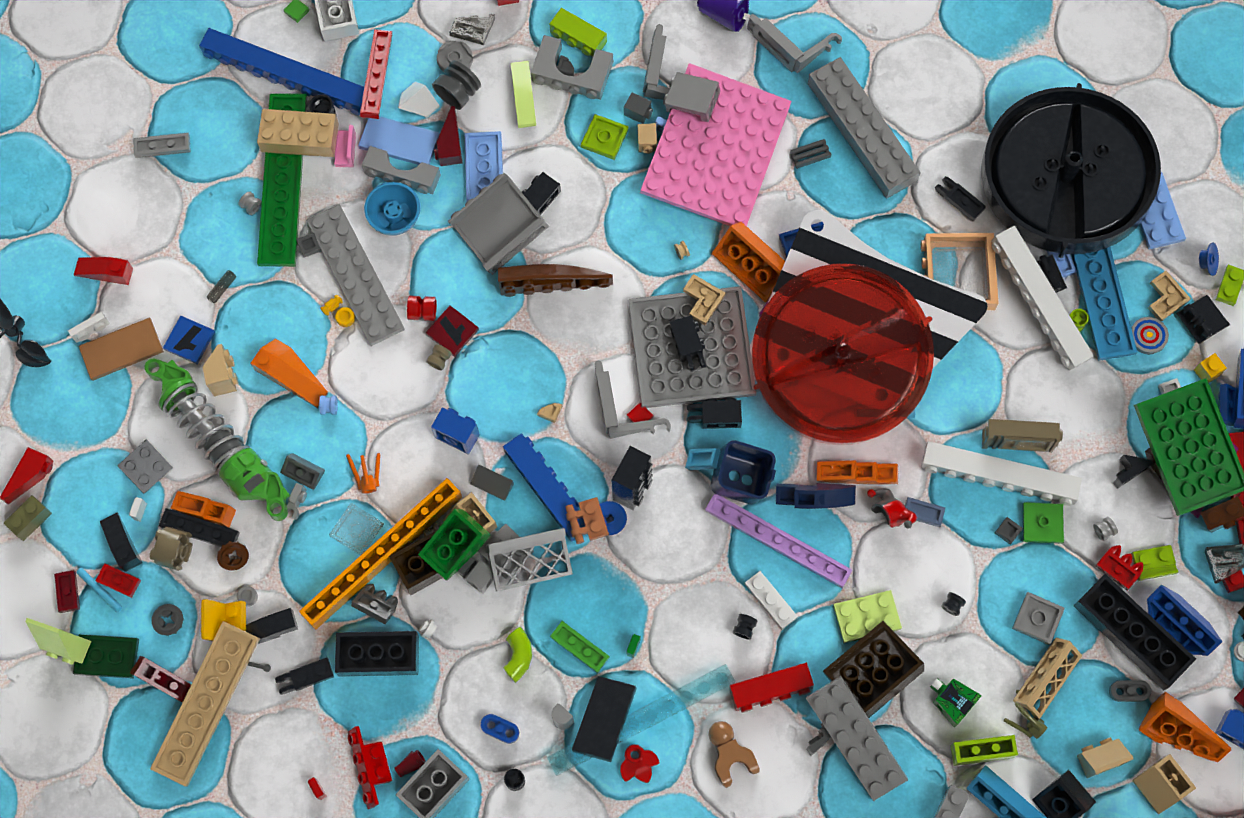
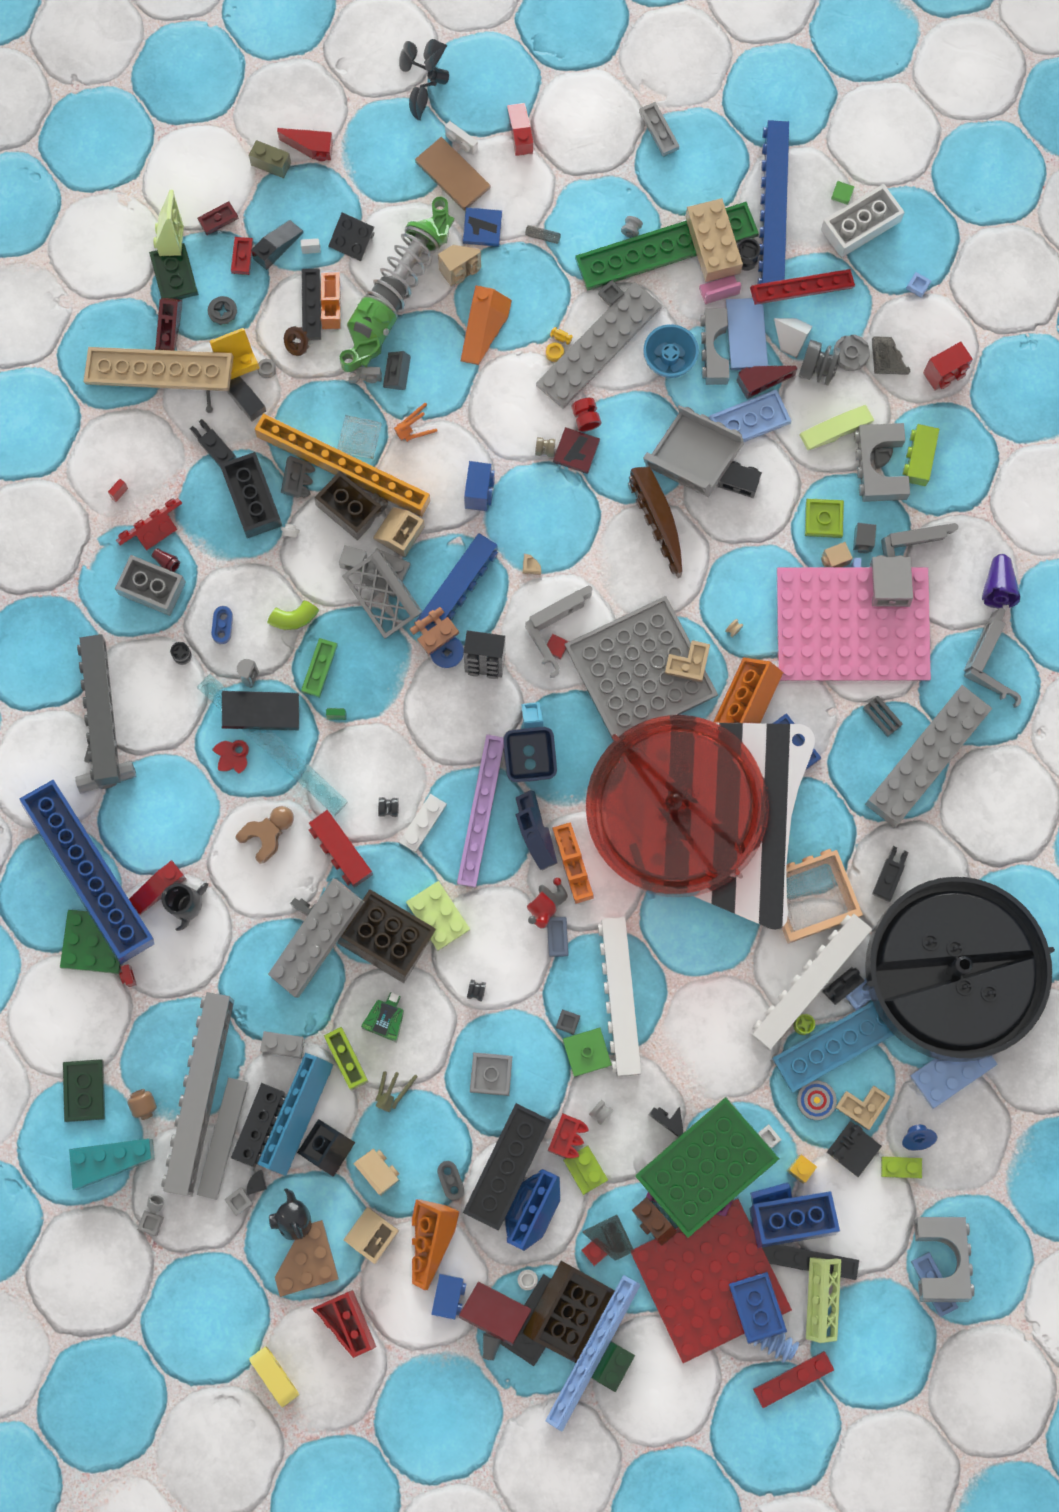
camera: 65 degrees right, 5 degrees up
medium azure bar [76,567,122,613] -> none
dark tan brick [150,527,193,571] -> none
light blue wheel [319,396,338,415] -> none
green slope [418,509,491,581] -> none
dark grey tile [458,557,477,578] -> none
dark grey slope [470,465,514,501] -> none
black hinge [669,315,706,372] -> none
black hinge [687,398,742,429] -> none
dark tan door [982,419,1063,453] -> none
tan fence [1013,638,1082,719] -> none

